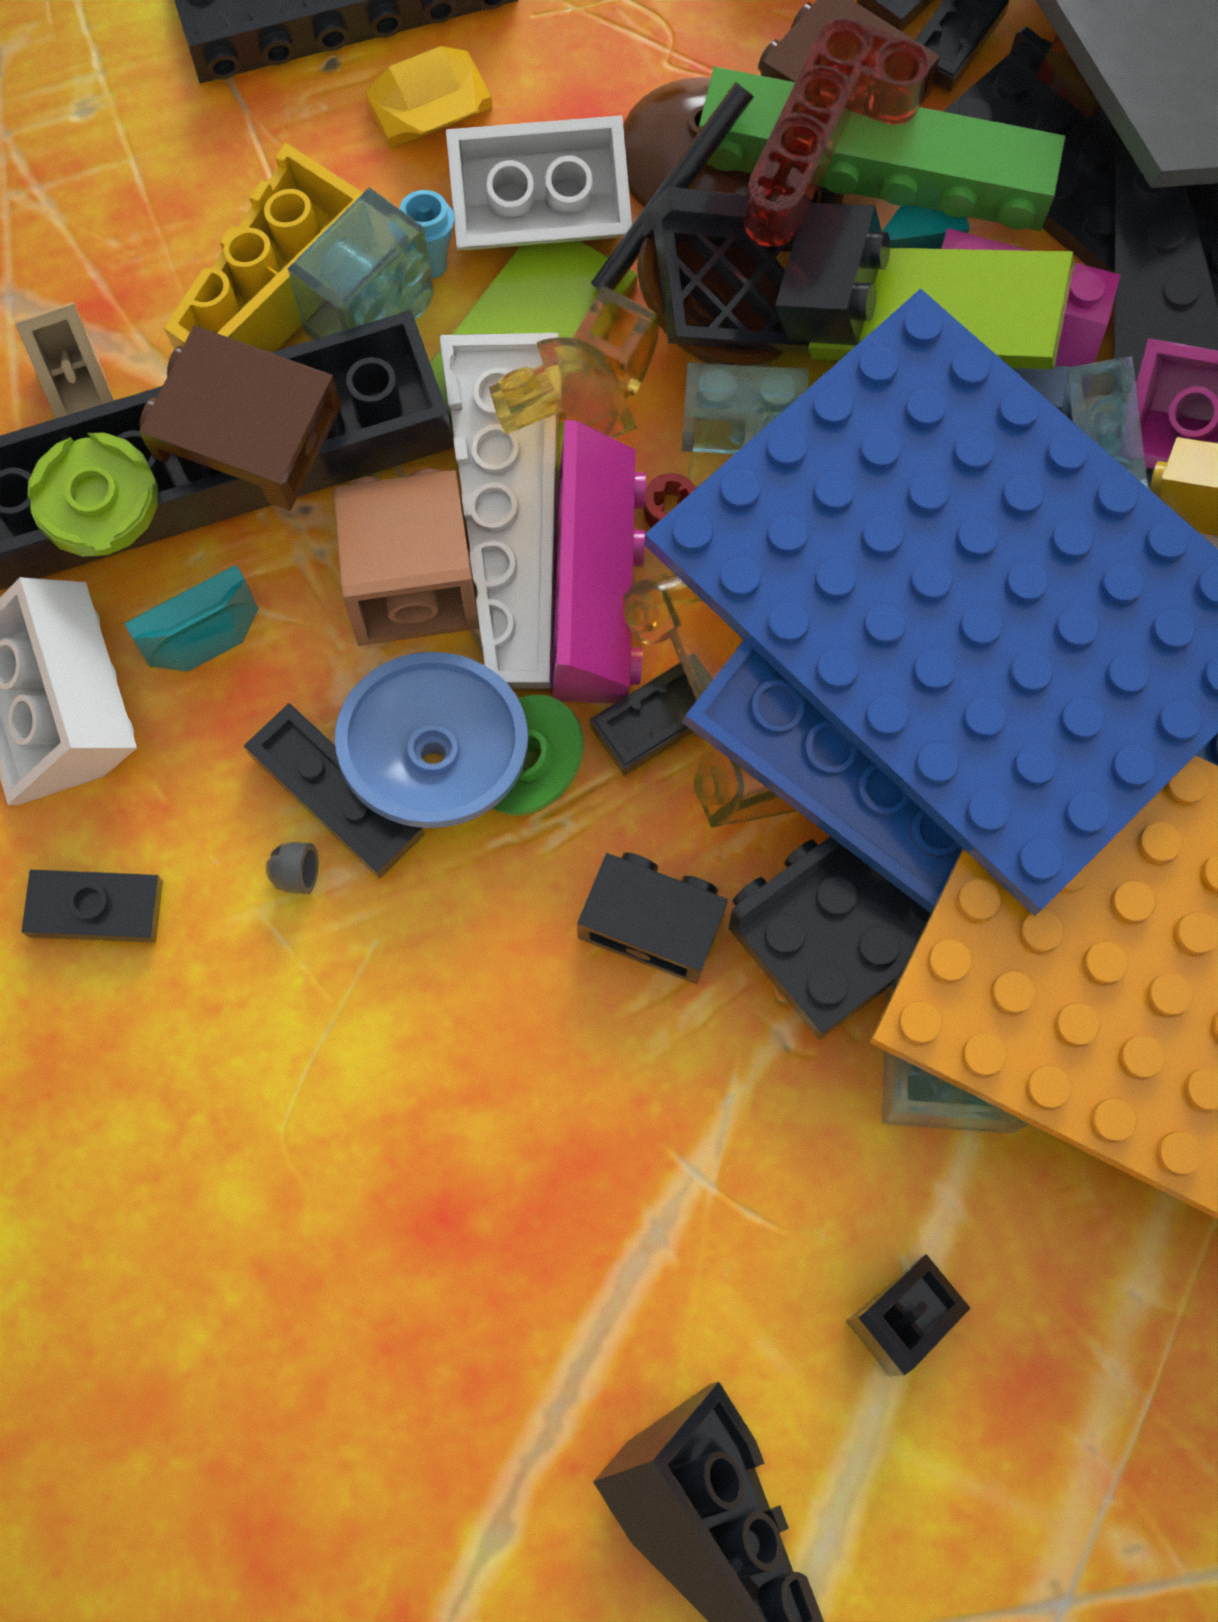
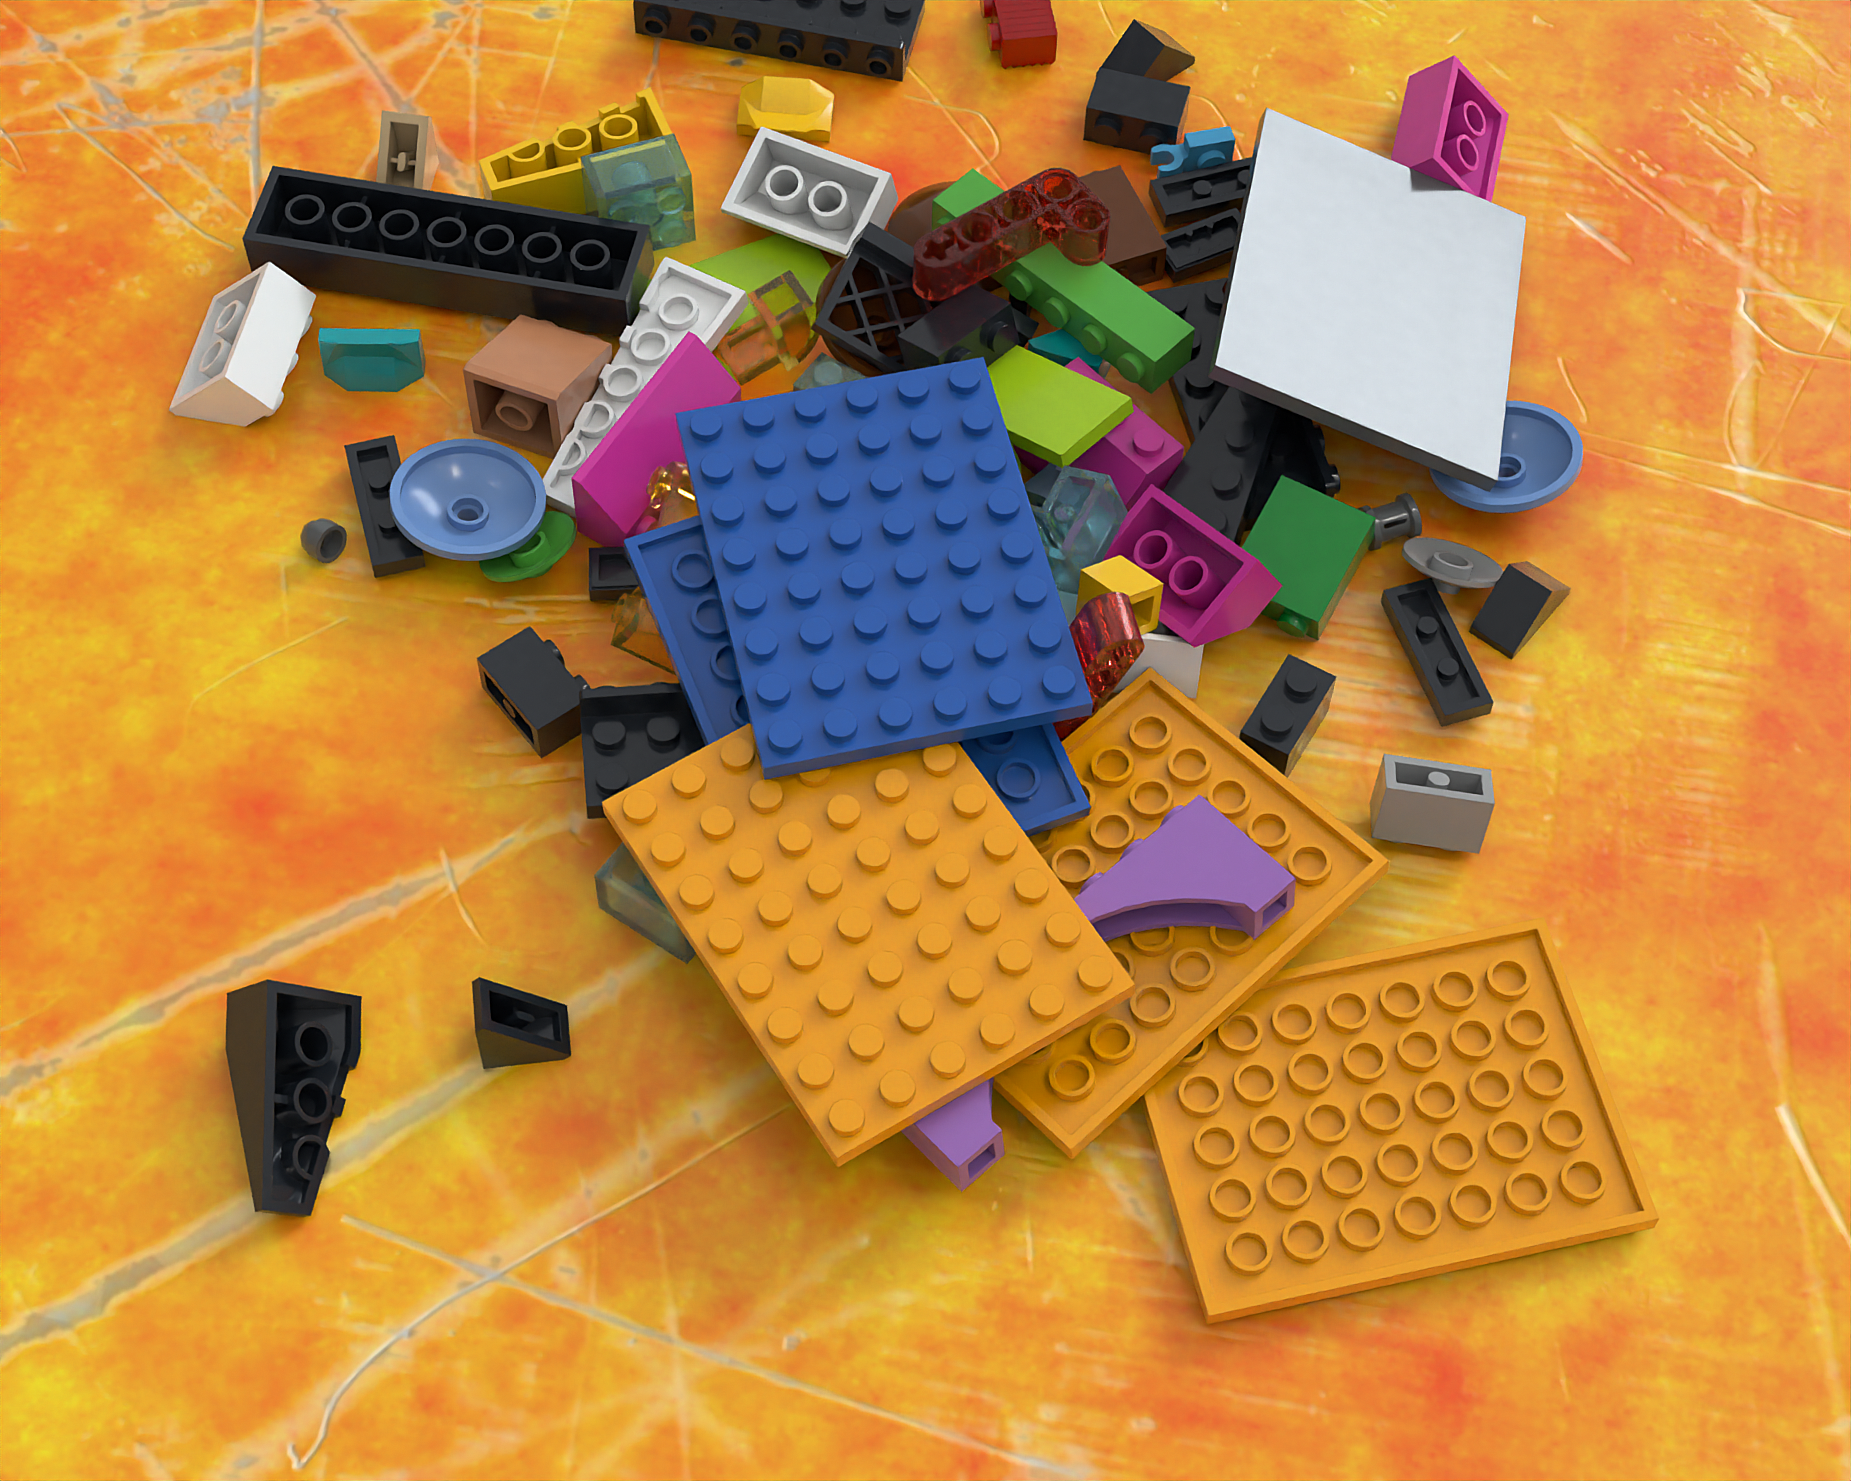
camera: 30 degrees right, 15 degrees down
black plate [21,870,163,943] -> none
lime tile [28,433,158,557] -> none
reddish brown panel [139,325,342,511] -> none
medium azure cone [395,190,454,279] -> none
clear yellow brick [489,337,637,438] -> none
black bar [591,81,754,297] -> none

